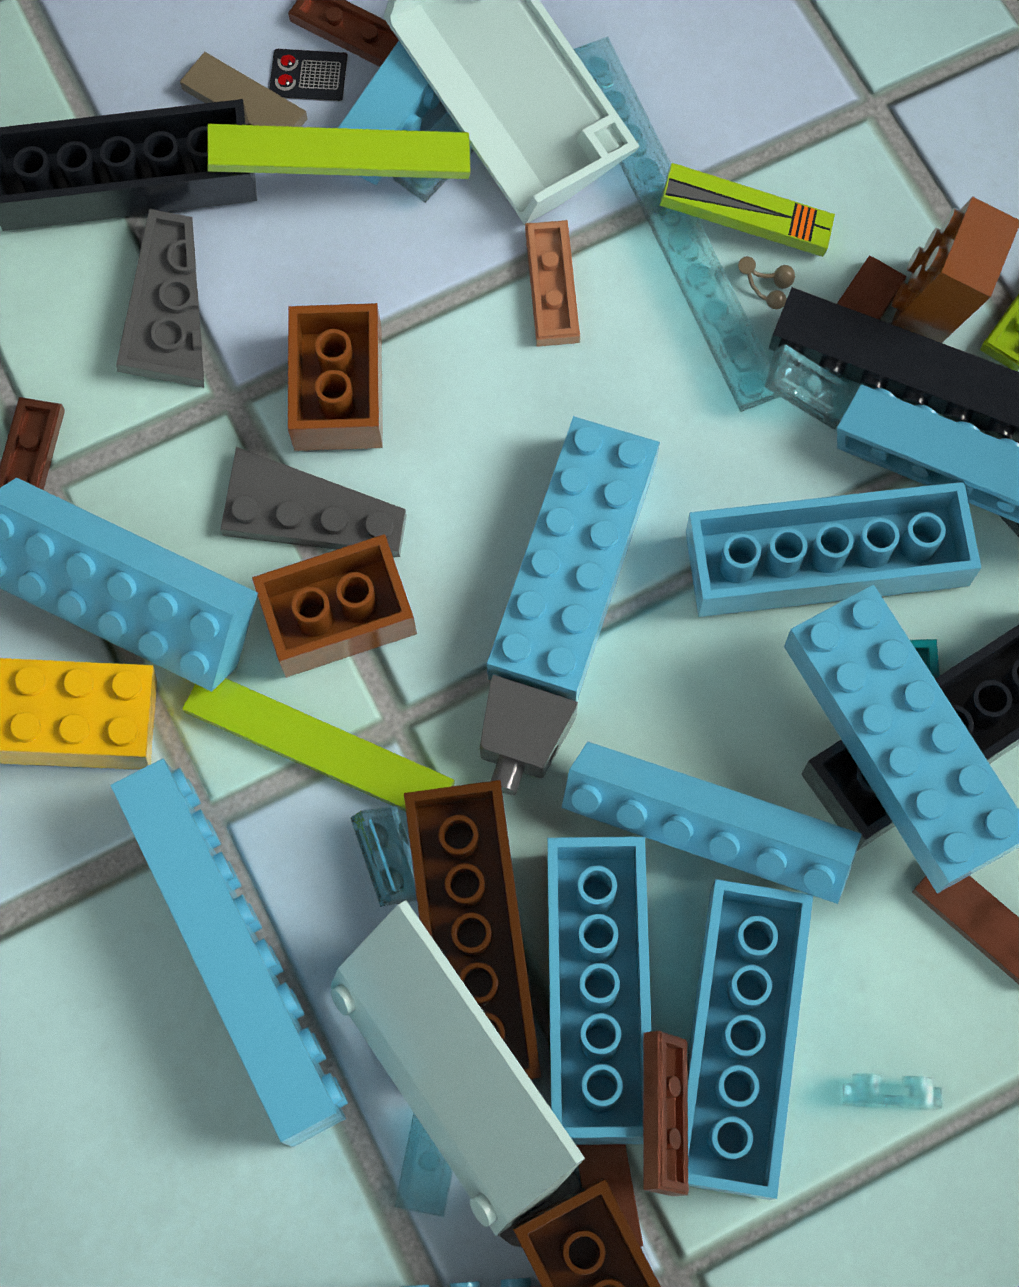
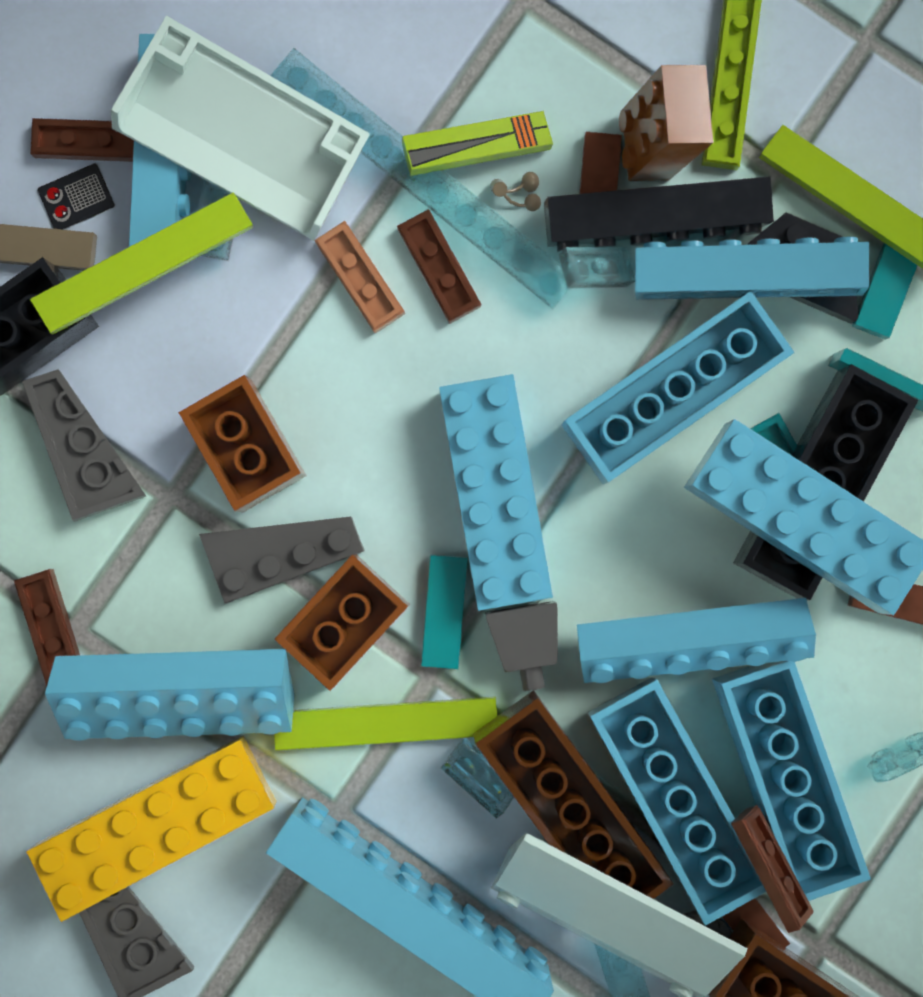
camera: 30 degrees left, 15 degrees up
none -> copper tile [397,209,482,324]
none -> teal tile [421,555,467,669]

